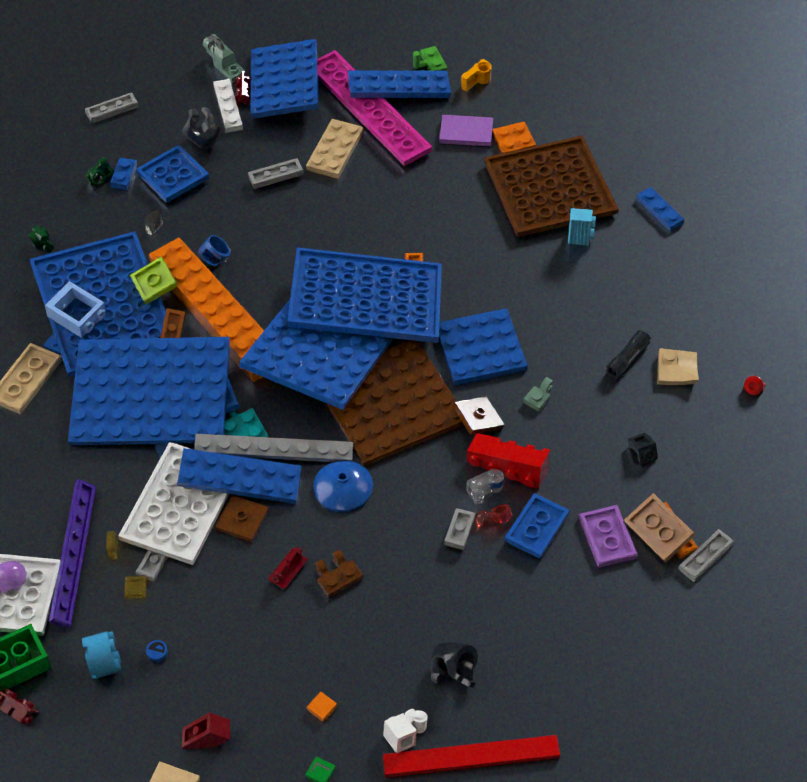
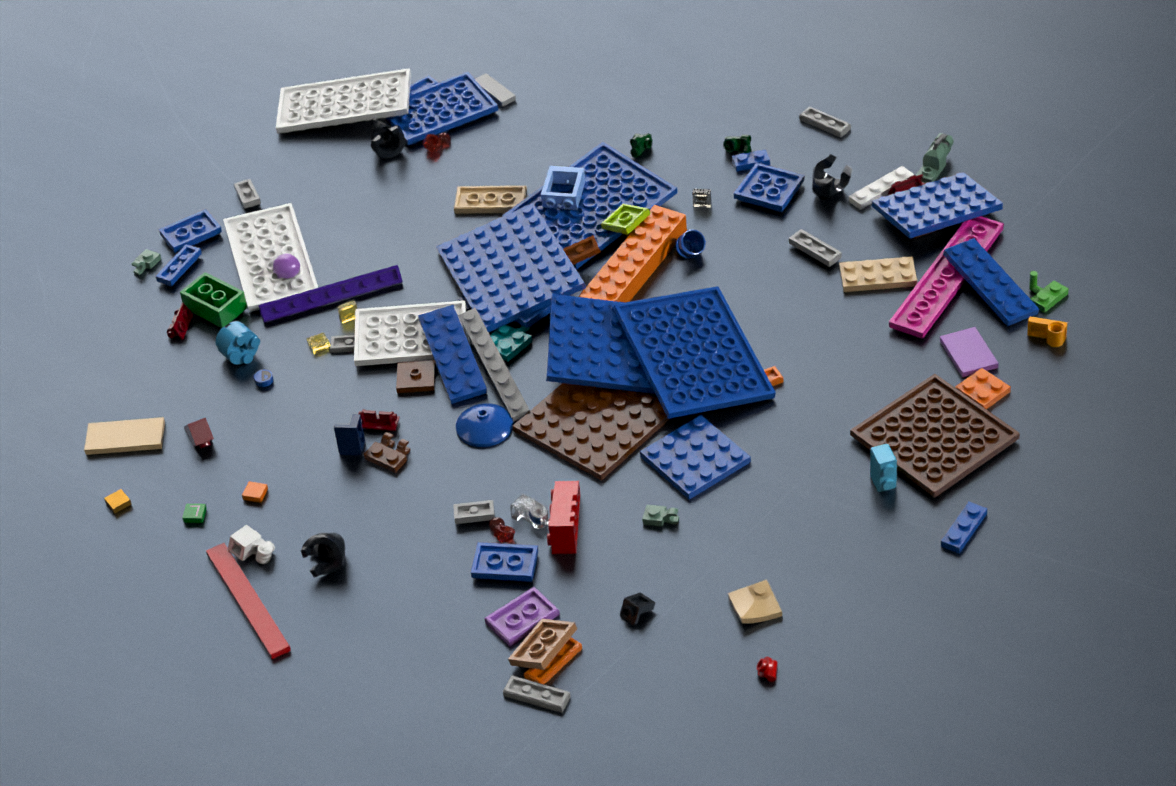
camera: 70 degrees right, 10 degrees down
plate [453,397,504,435] -> none
black axle [606,330,651,379] -> none
none -> dark blue panel [334,414,365,455]

